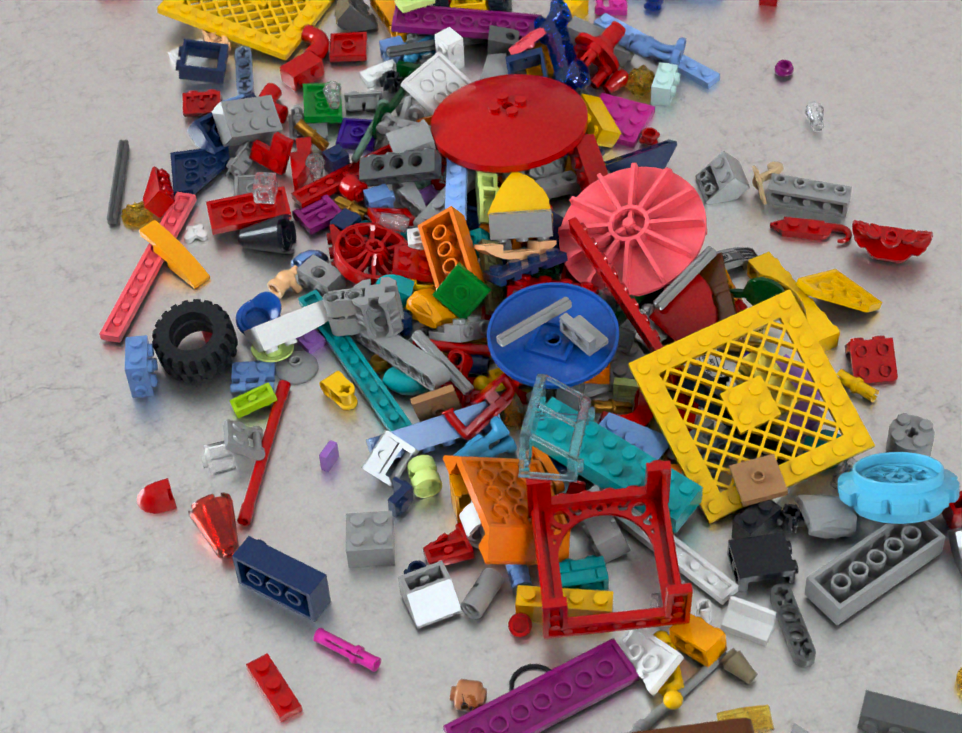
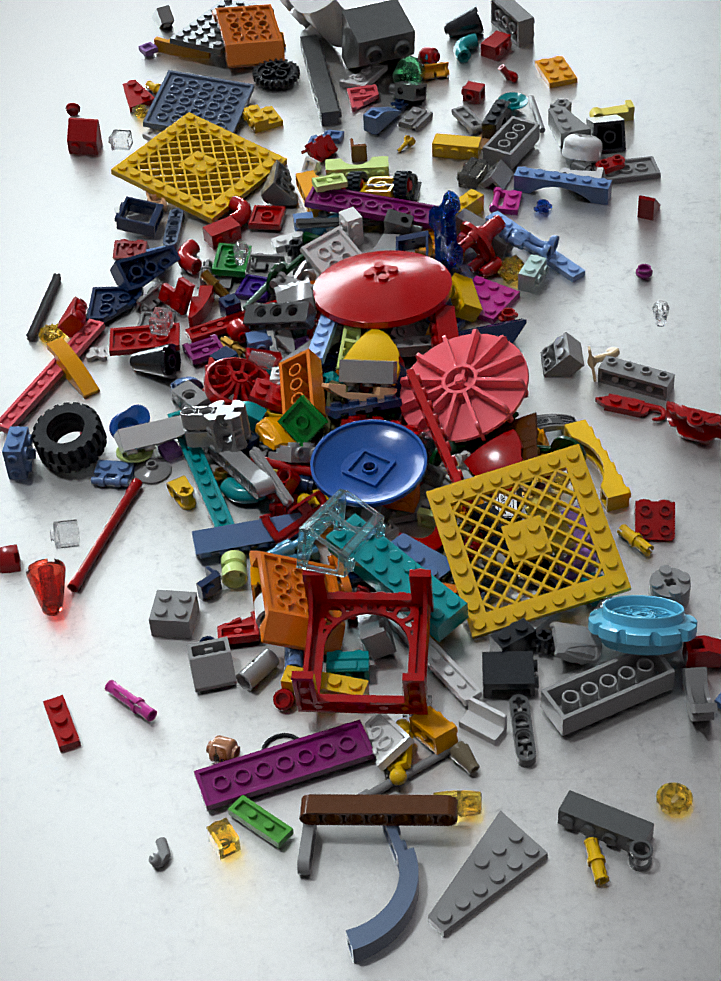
camera: 10 degrees right, 5 degrees down
light grey brick [211,95,283,147] -> none
light grey plate [223,419,265,461] -> none
lime plate [229,382,277,419] -> none
dark blue brick [232,536,331,622] -> none
light nougat piece [267,265,303,298] -> none
clear cone [305,153,325,182] -> none
medium lavender tile [319,440,339,472] -> none
plate [361,429,419,488] -> none
medium nougat plate [410,385,462,422] -> none
light grey axle [496,297,572,347] -> none
coral plate [509,28,546,55] -> none
light grey panel [559,313,608,357] -> none
pearl gold axle [589,399,633,414] -> none
light grey axle [653,246,717,311] -> none
white pin [694,599,713,624] -> none
medium nougat plate [729,454,788,507] -> none
yellow plate [795,269,883,313] -> none

